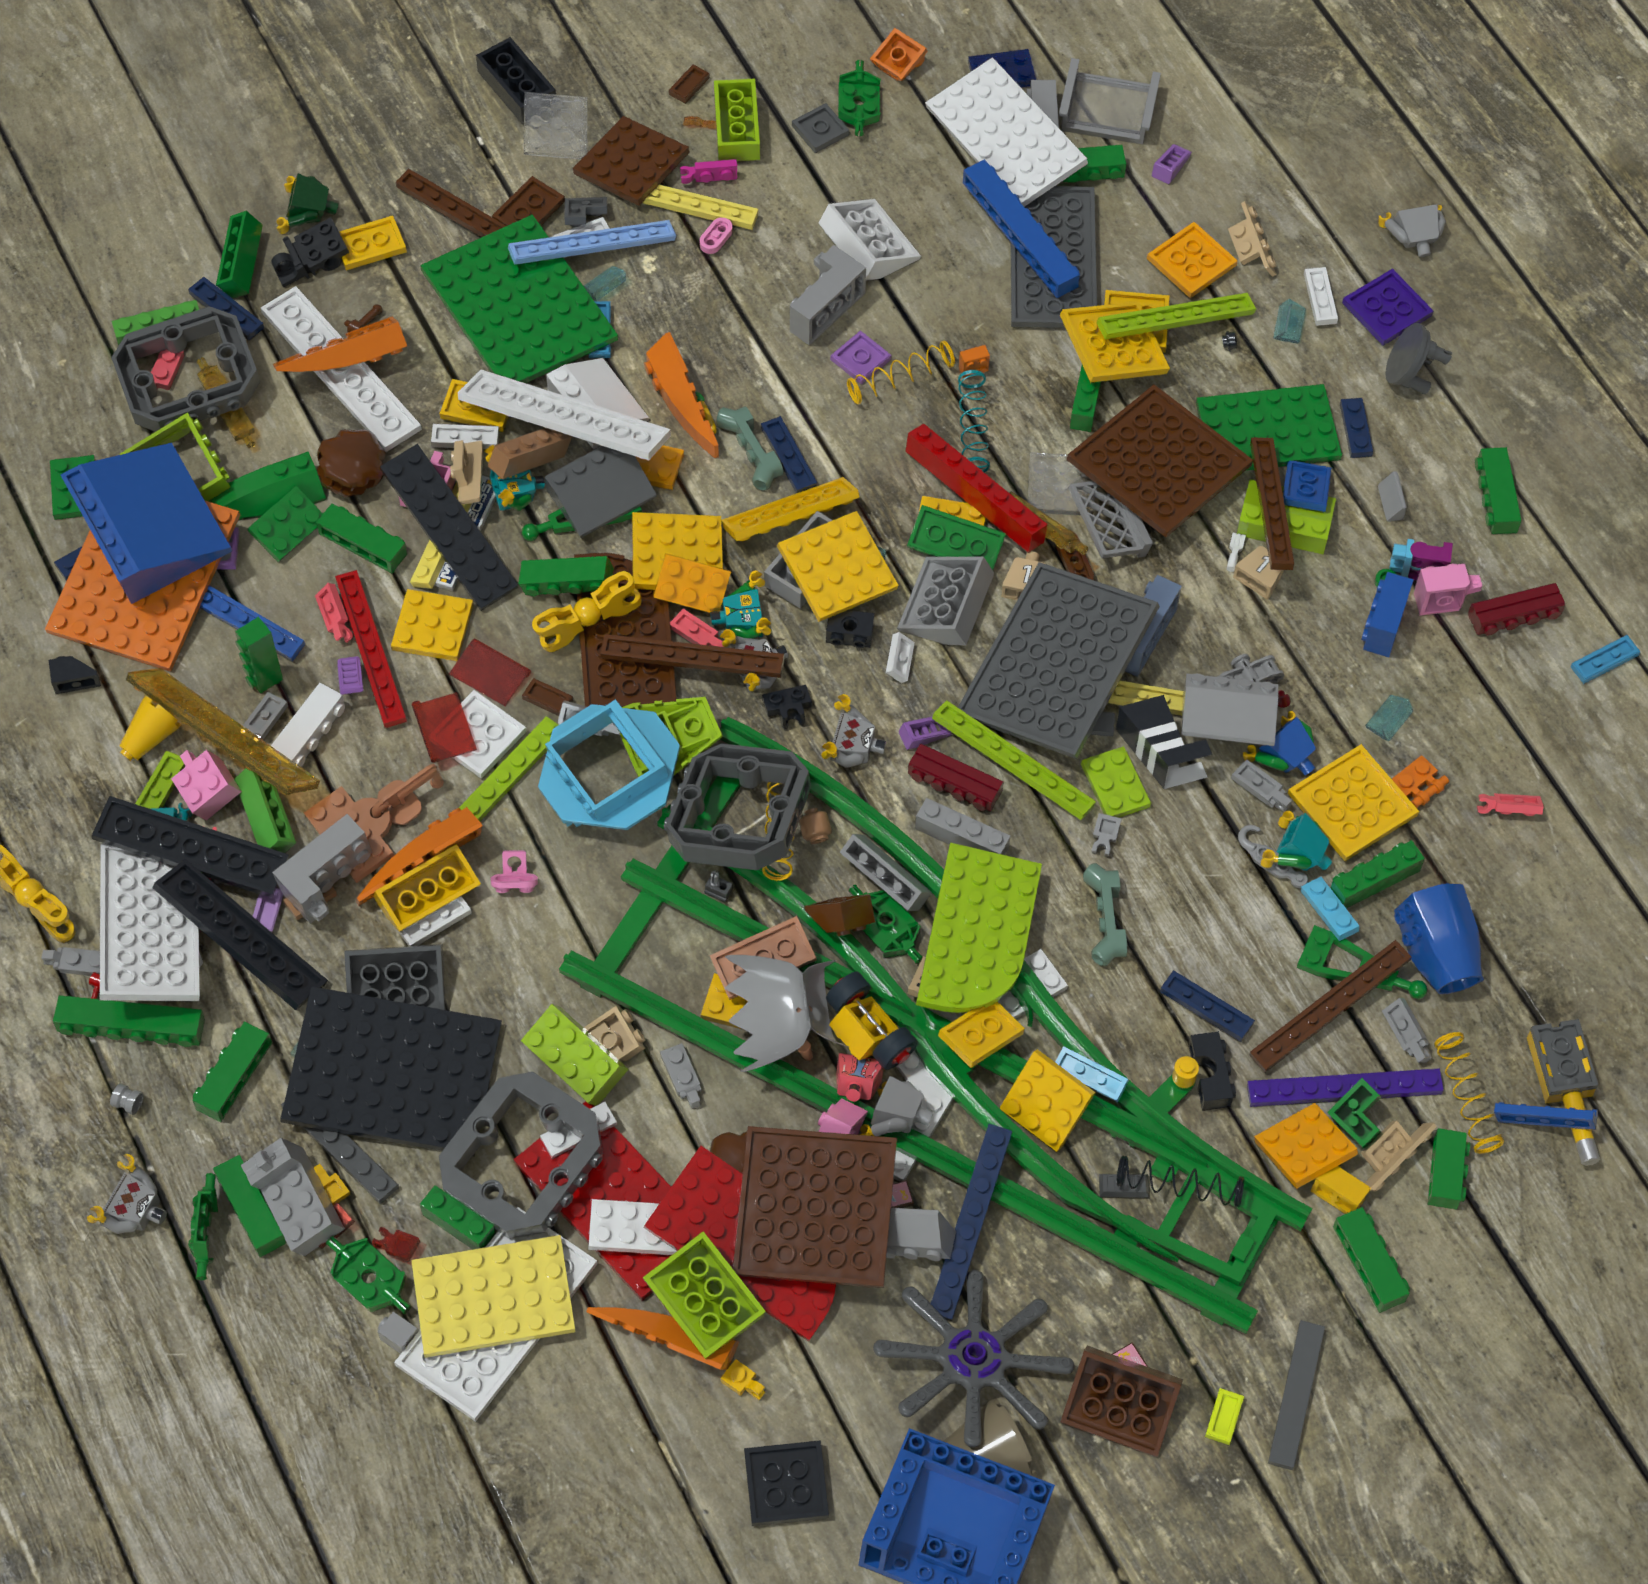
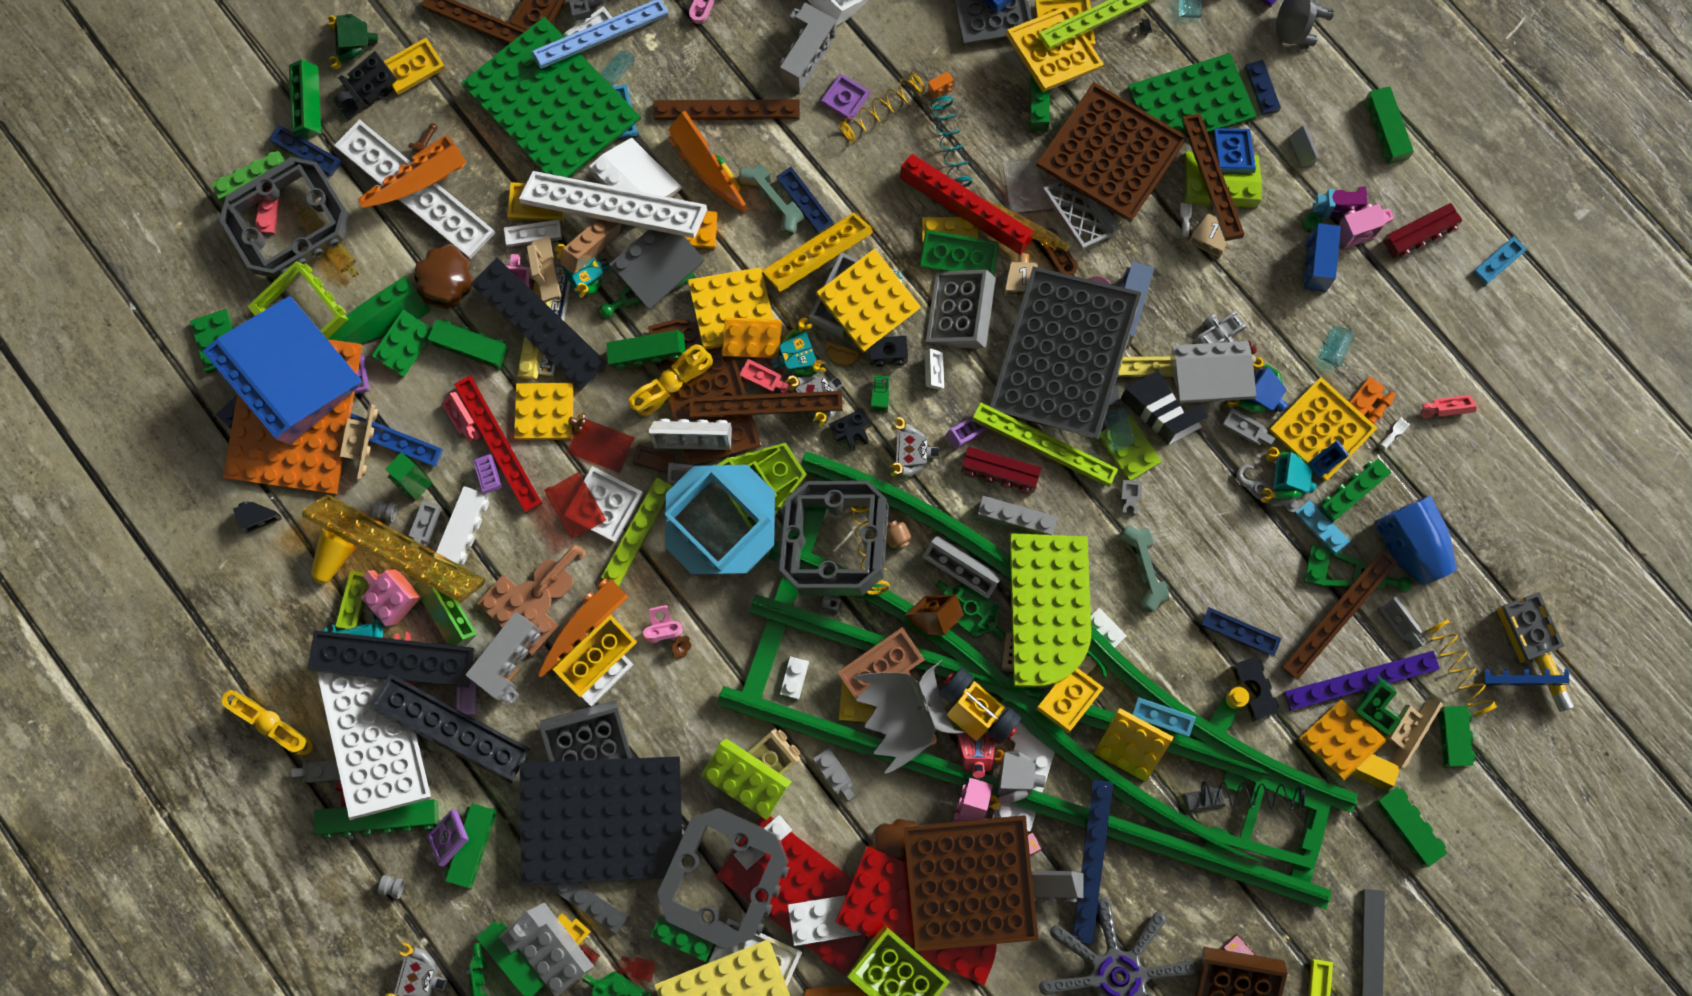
camera: 10 degrees left, 15 degrees up
none -> tan bracket [339,403,378,480]
none -> light grey wheel [372,500,397,522]
none -> medium lavender piece [427,809,469,867]
none -> reddish brown plant [568,413,585,435]
none -> white slope [649,419,732,450]
none -> reddish brown plate [654,99,800,120]
none -> reddish brown plant [670,635,691,658]
none -> white plate [780,656,809,700]
none -> pearl gold tile [825,341,862,366]
none -> green leg [871,375,889,412]
none -> clear light blue slope [1105,407,1135,450]
none -> blue slope [1308,440,1349,478]
none -> white piece [1379,417,1410,450]

